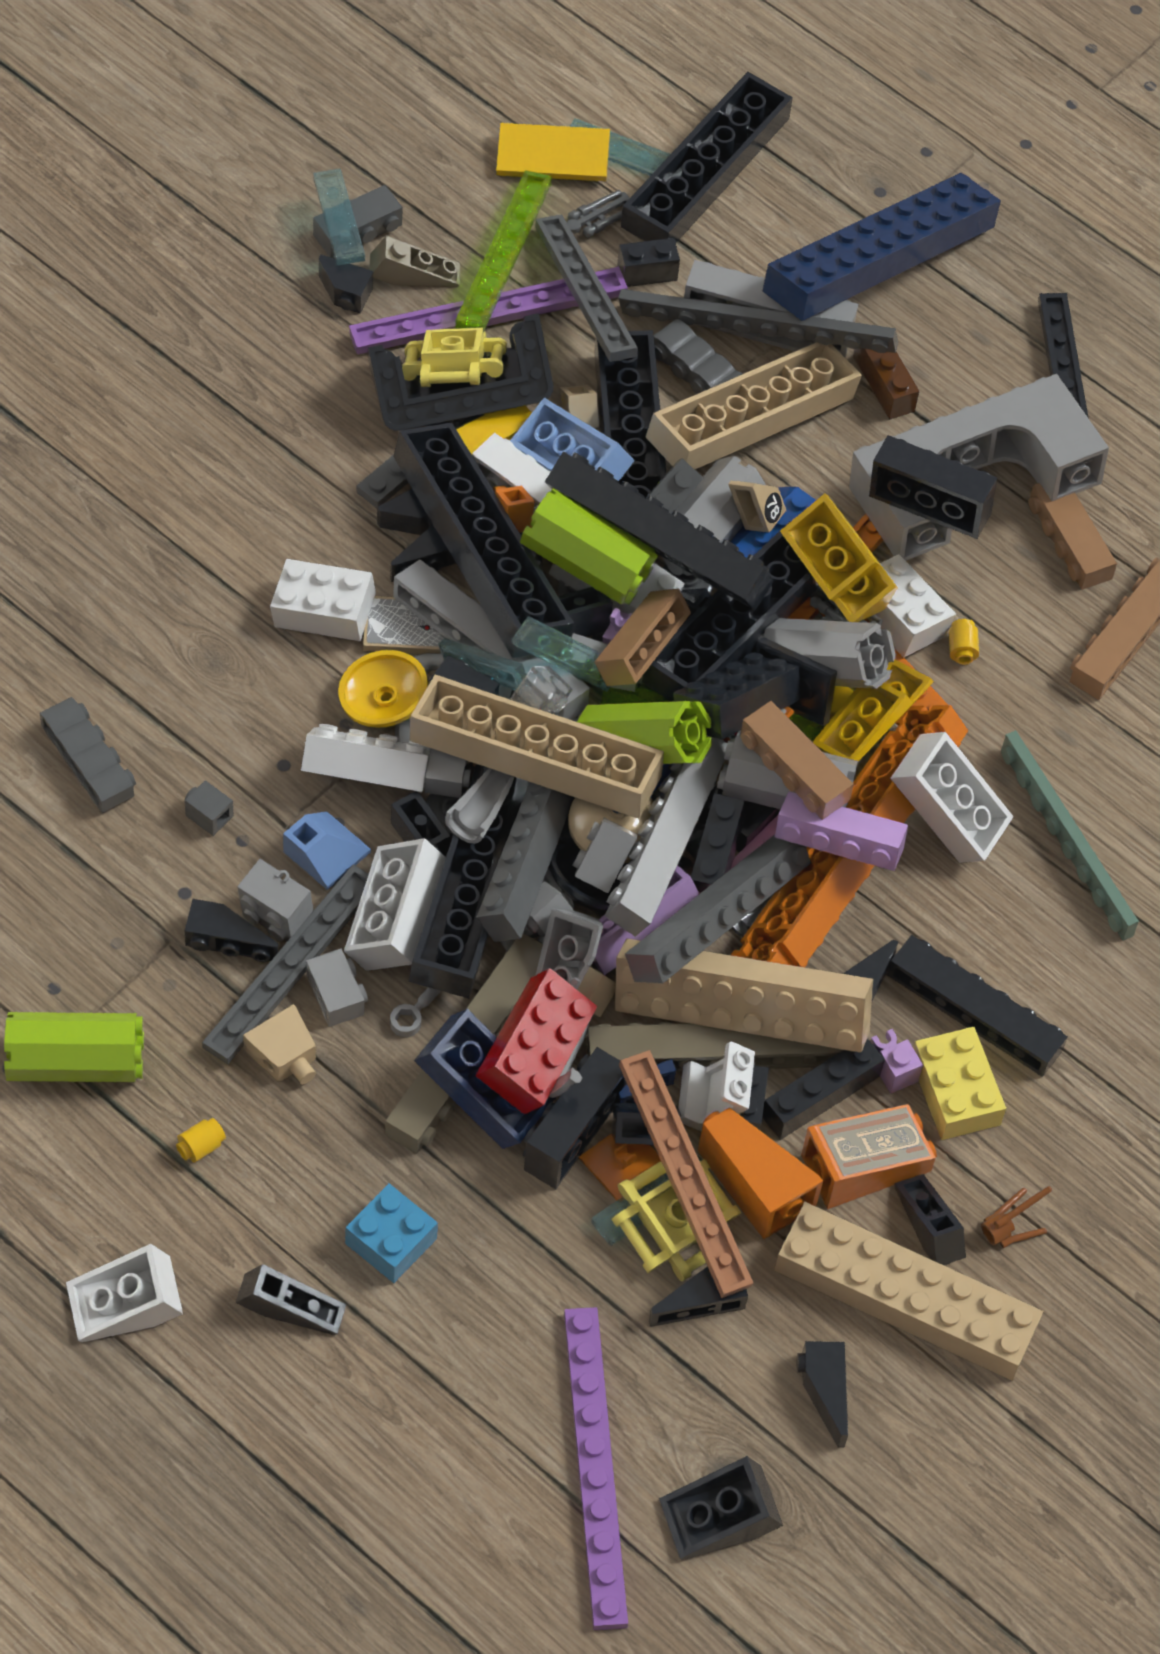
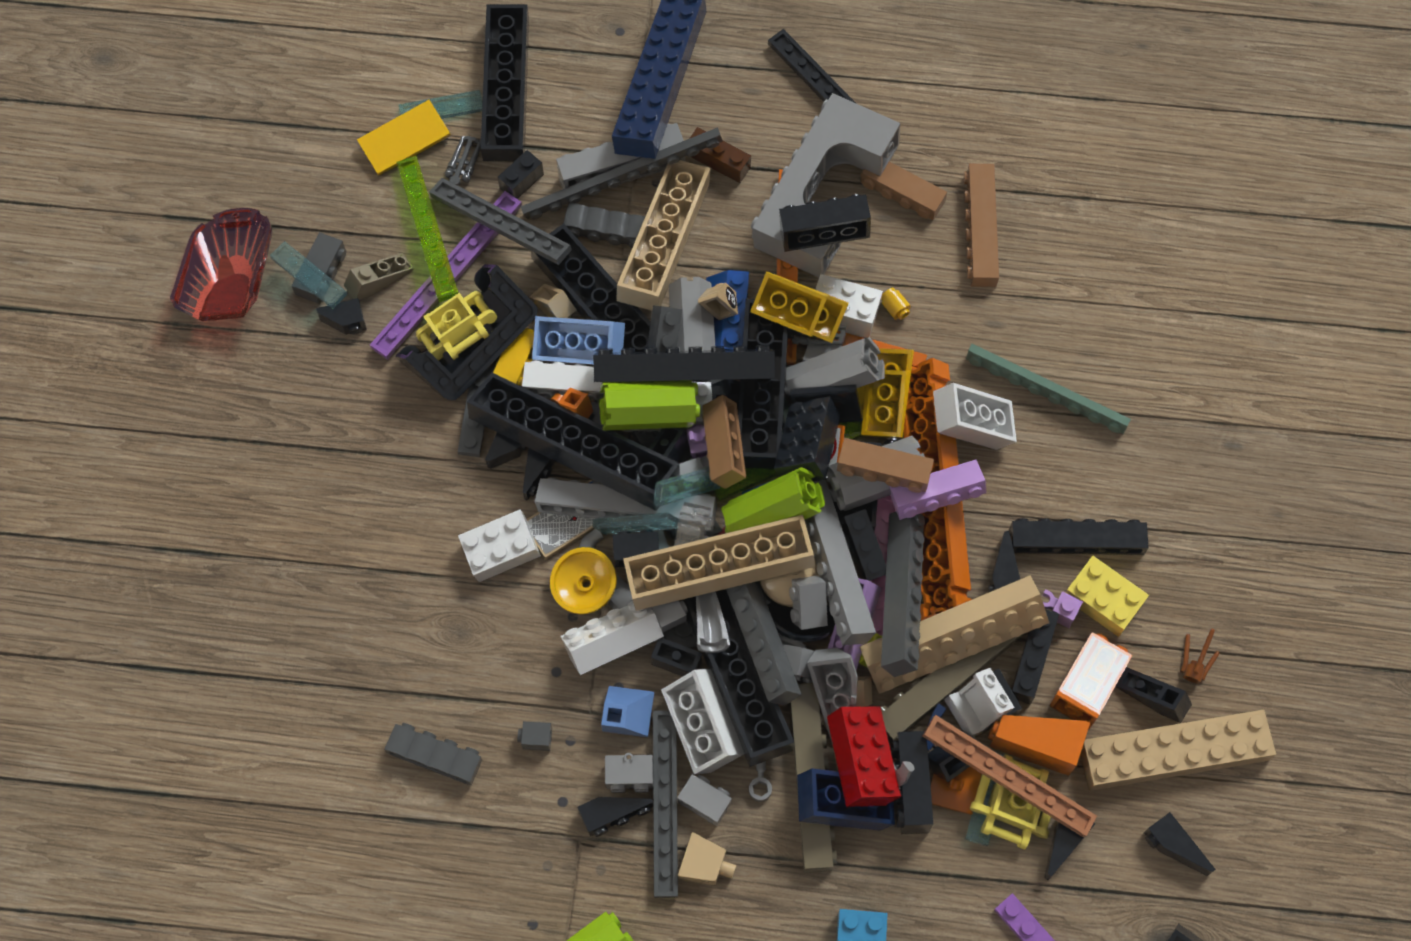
camera: 30 degrees left, 10 degrees up
none -> clear red windscreen [170,208,272,321]

